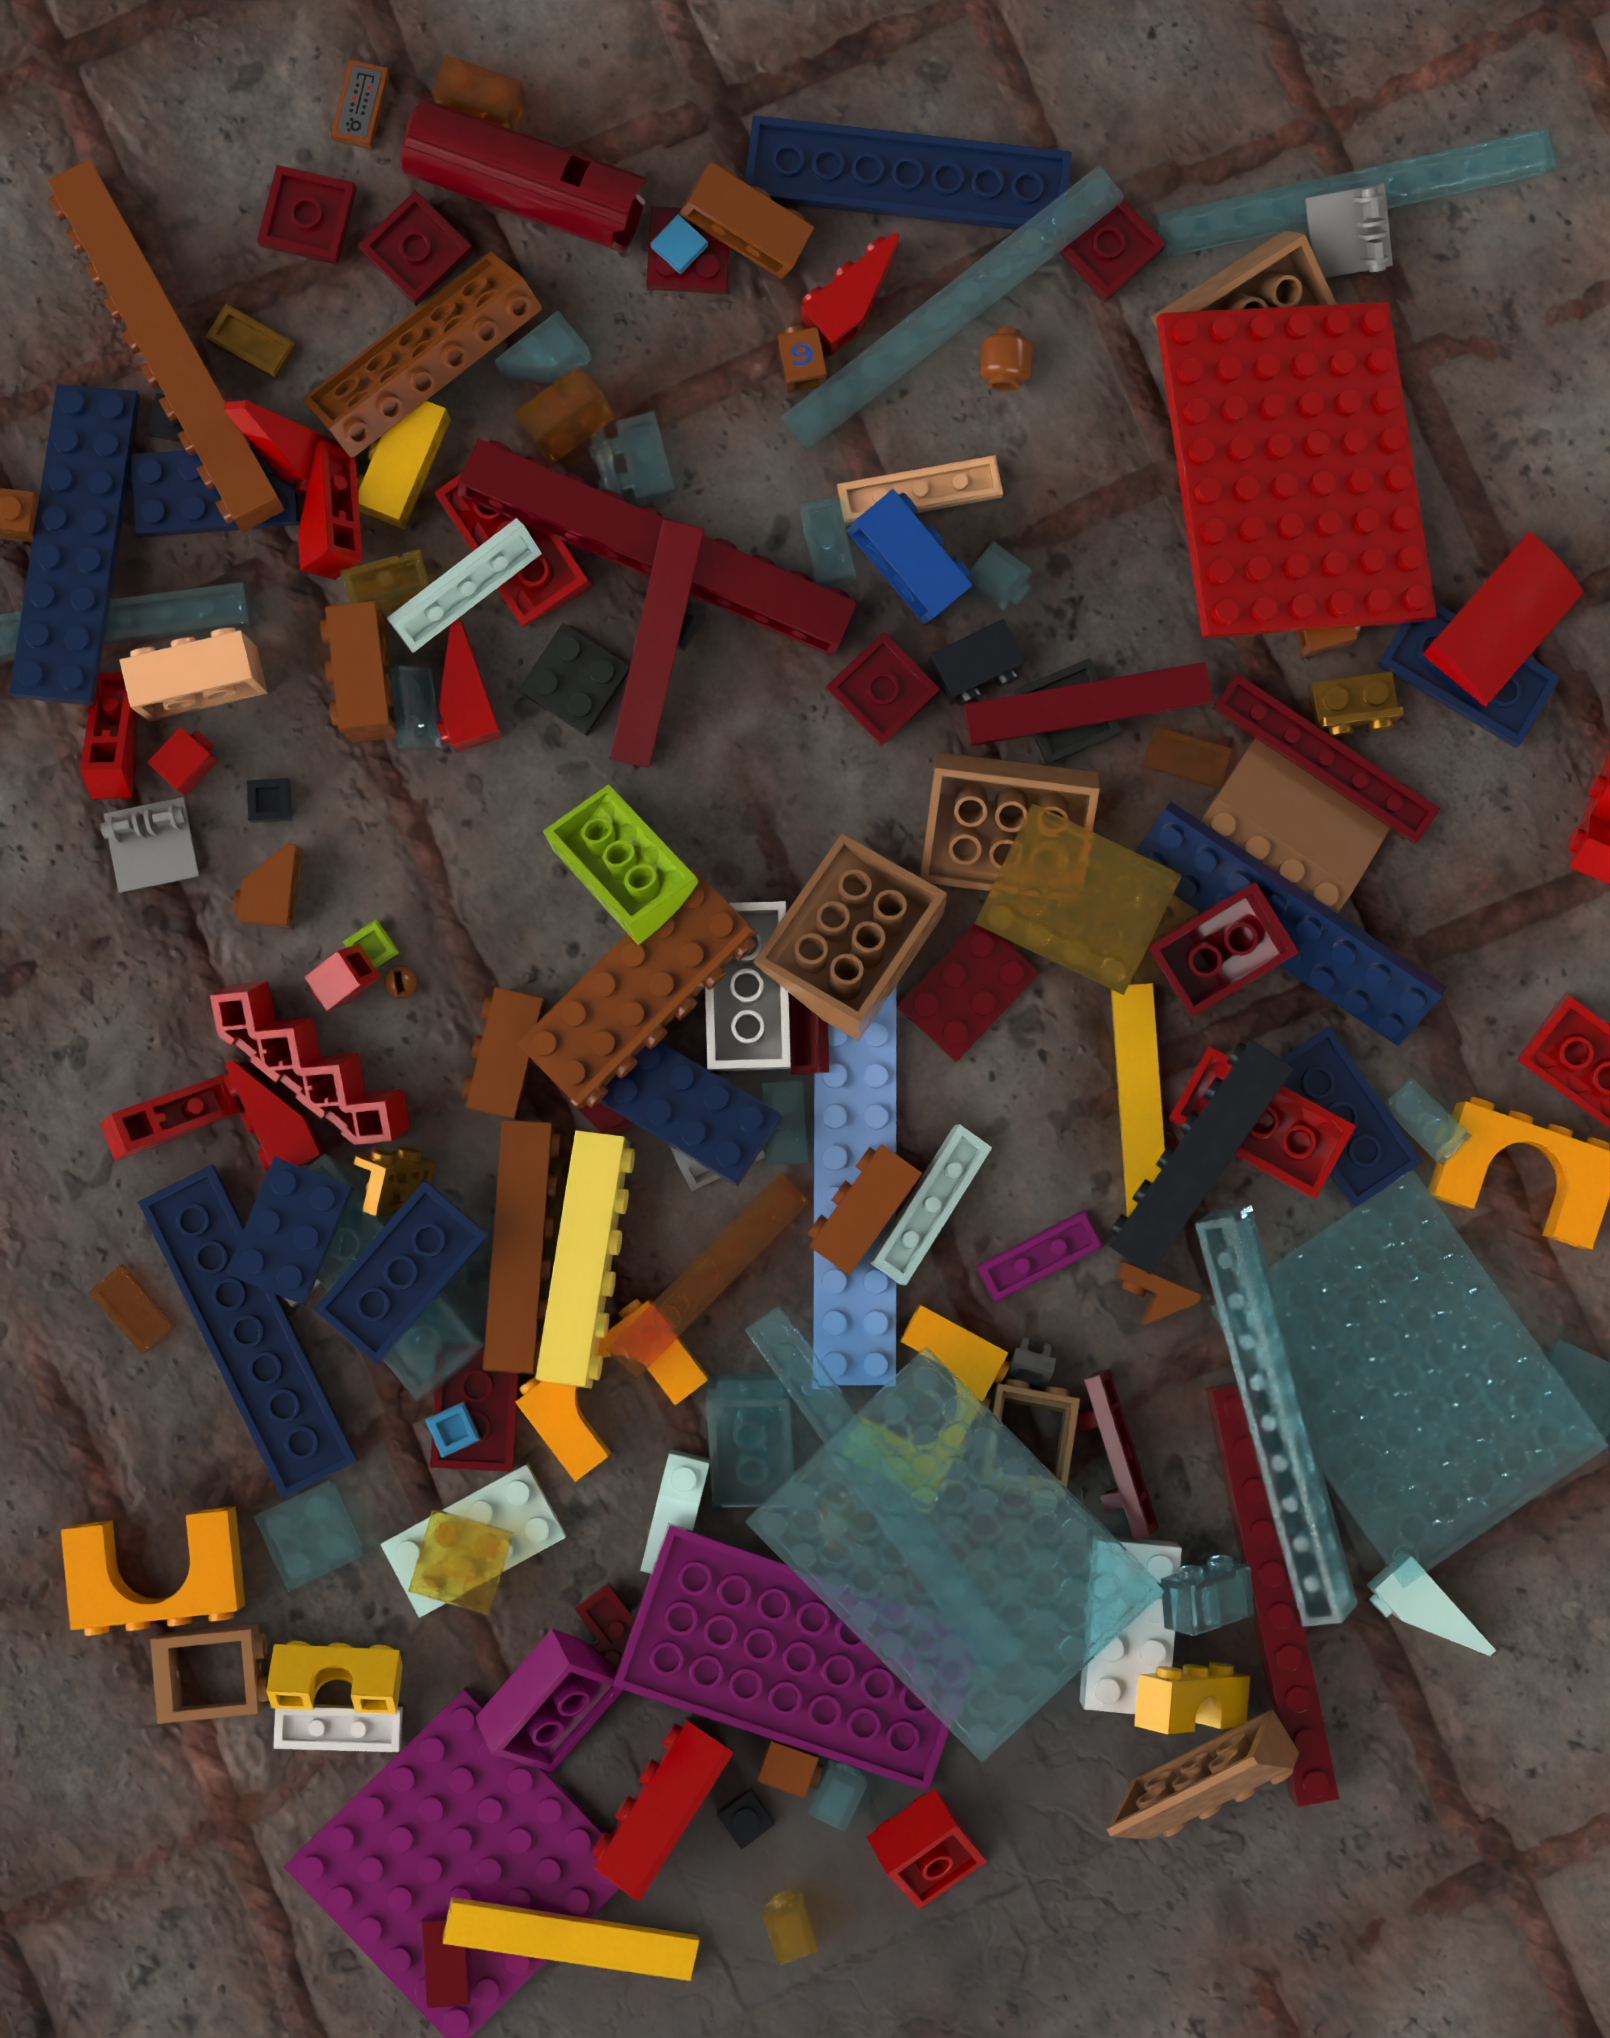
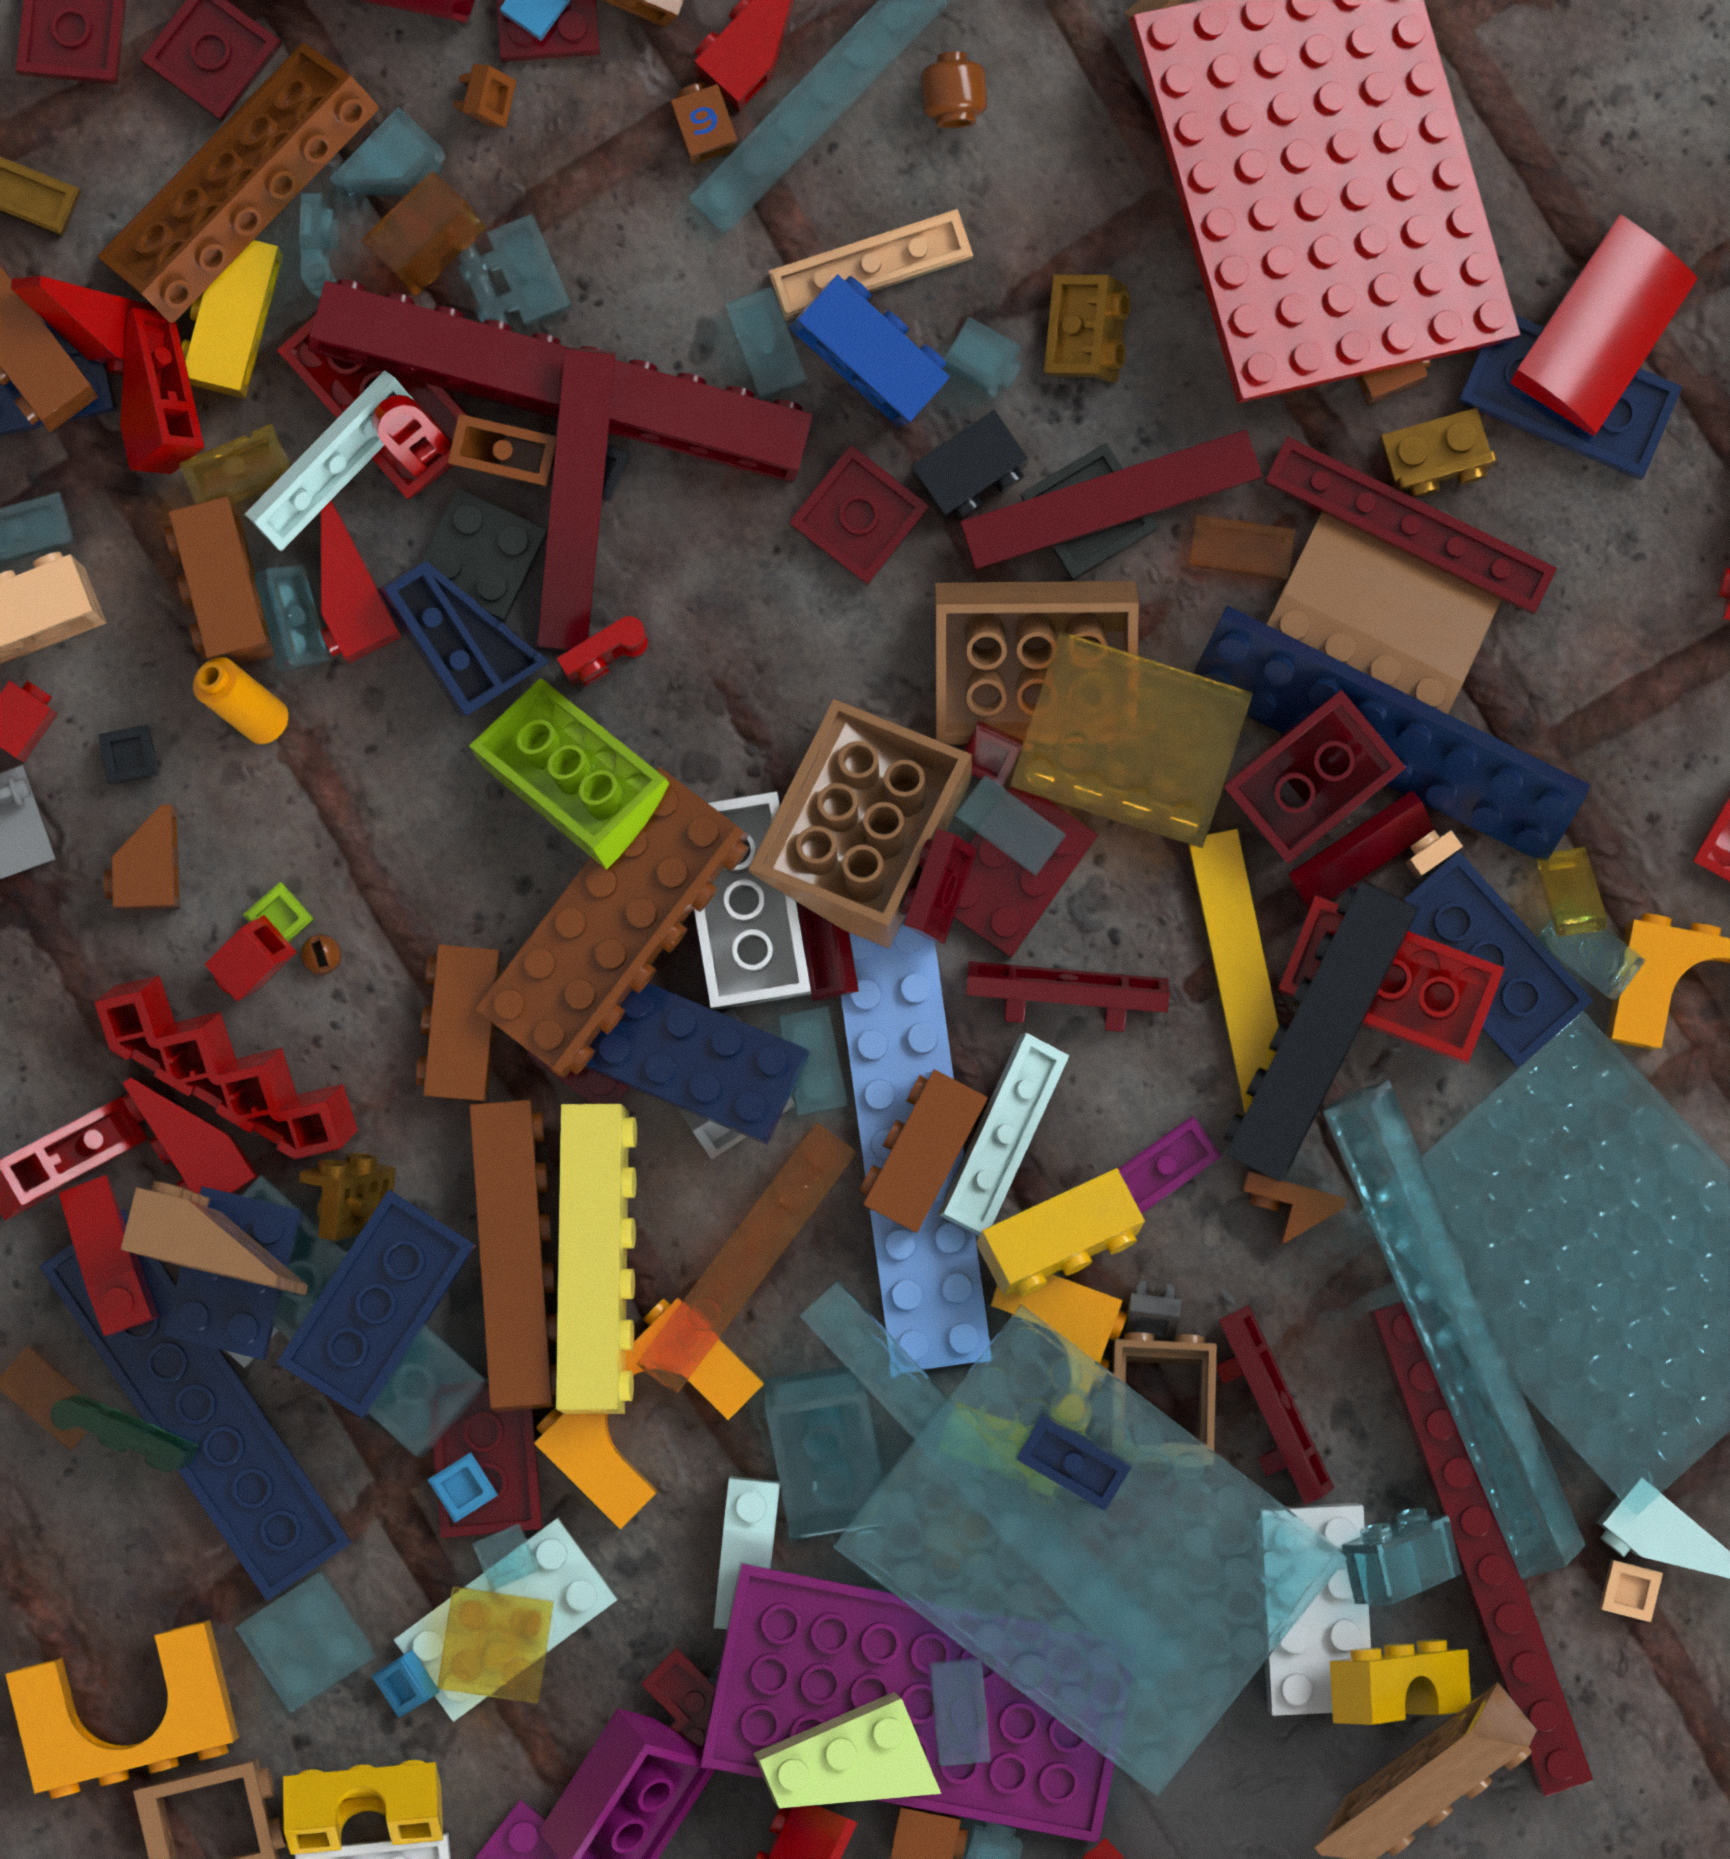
camera: 10 degrees left, 0 degrees up
none -> clear green plate [50,1394,199,1473]
none -> red slope [58,1175,160,1336]
none -> medium nougat slope [120,1181,308,1295]
none -> light orange brick [193,657,289,744]
none -> clear light blue plate [299,193,339,299]
none -> red plate [372,395,453,477]
none -> dark azure tile [372,1649,440,1718]
none -> dark blue wedge [377,561,550,716]
none -> dark orange slope [448,414,557,487]
none -> dark orange tile [453,64,517,128]
none -> clear light blue tile [472,1523,540,1591]
none -> red plate [556,616,648,688]
none -> yellowish green wedge [753,1692,941,1808]
none -> dark red plate [902,828,977,944]
none -> clear light blue tile [929,1657,991,1767]
none -> clear light blue tile [955,775,1066,877]
none -> dark red tile [964,720,1024,789]
none -> dark red hinge [966,961,1170,1032]
none -> yellow brick [976,1168,1145,1297]
none -> dark blue plate [1016,1412,1132,1511]
none -> pearl gold bracket [1044,275,1131,383]
none -> dark red tile [1288,790,1434,911]
none -> light nougat plate [1405,830,1463,879]
none -> clear yellow tile [1536,847,1607,937]
none -> light nougat plate [1599,1559,1663,1622]

